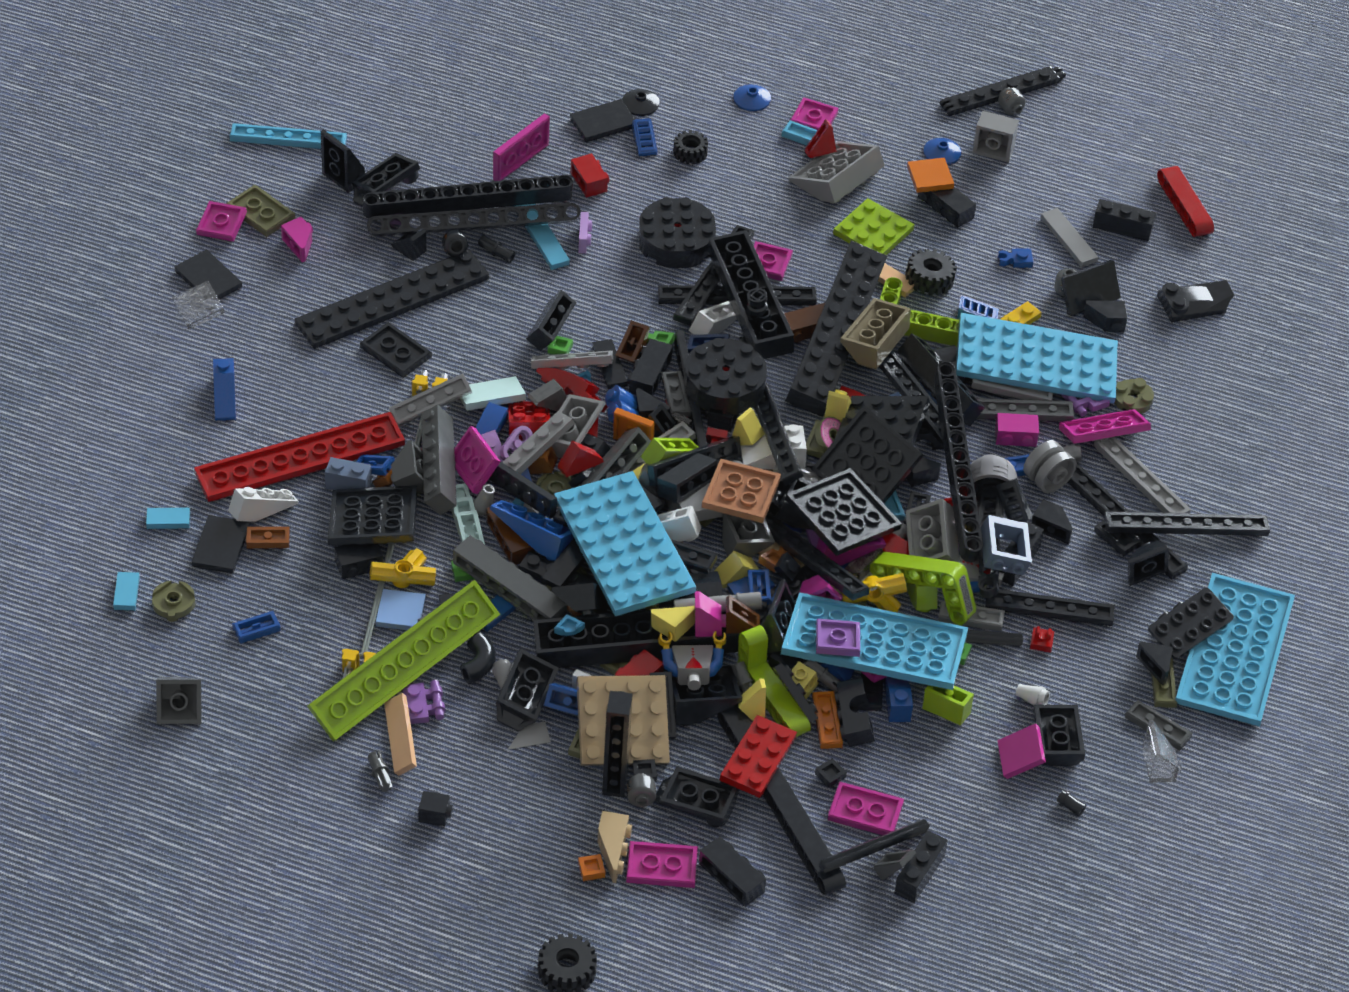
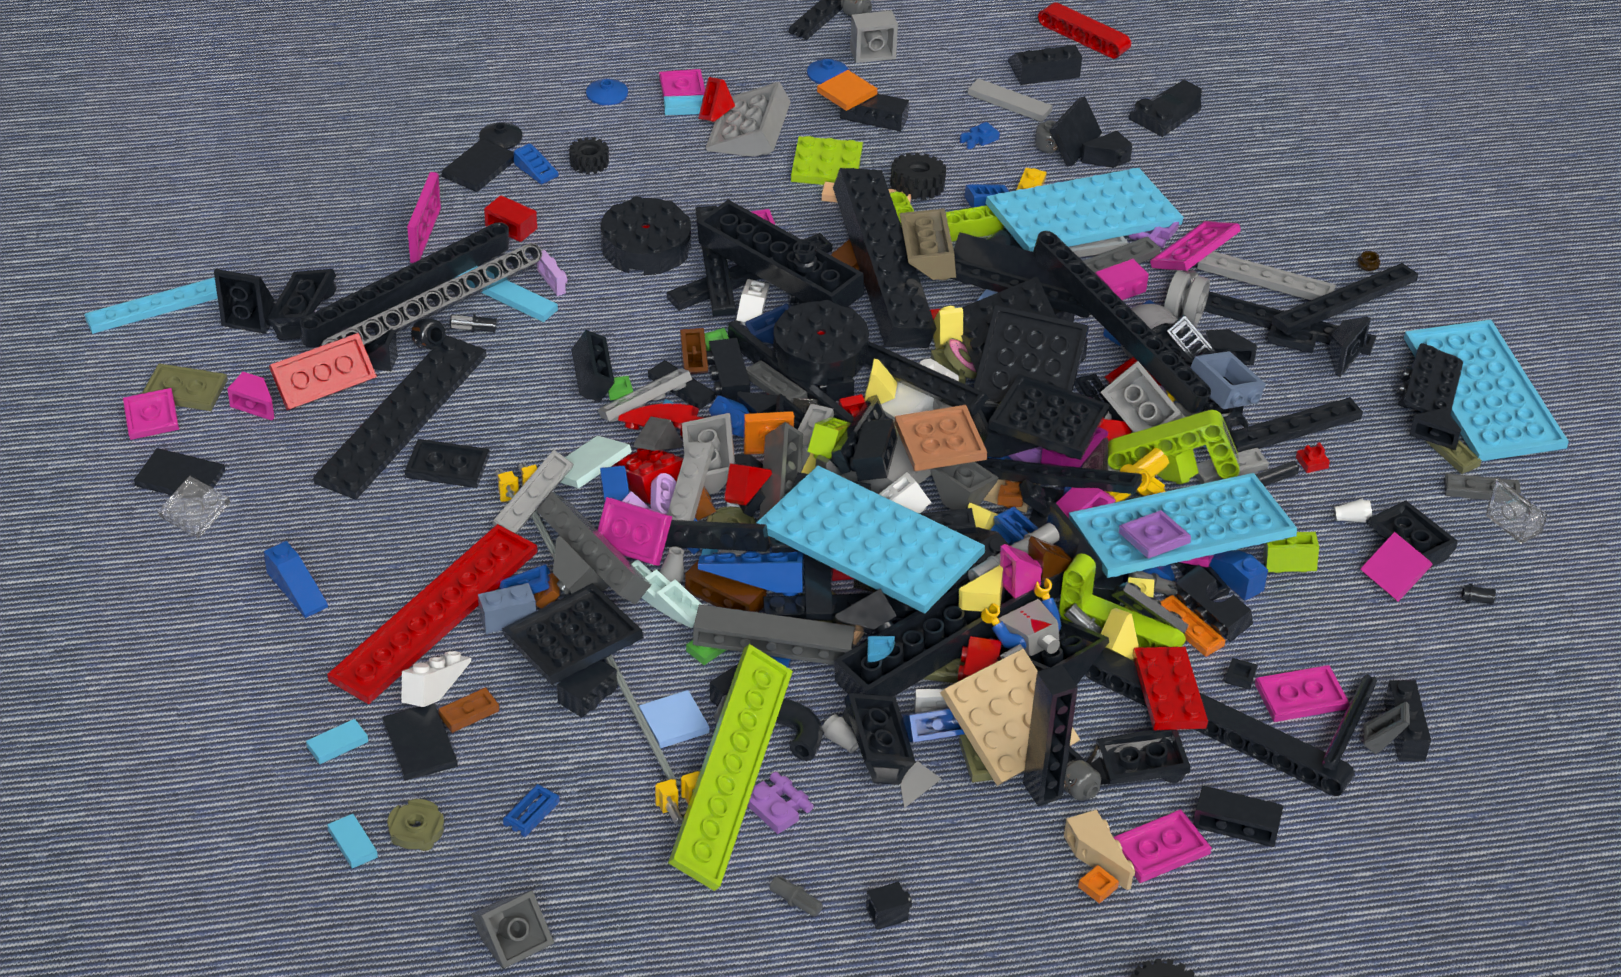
camera: 30 degrees left, 5 degrees down
yellow piece [369,548,436,588] -> none
light nougat tile [384,693,417,776] -> none
olive plate [1114,378,1154,414] -> none
none -> plate [269,333,377,411]
none -> dark brown plate [1357,251,1380,271]

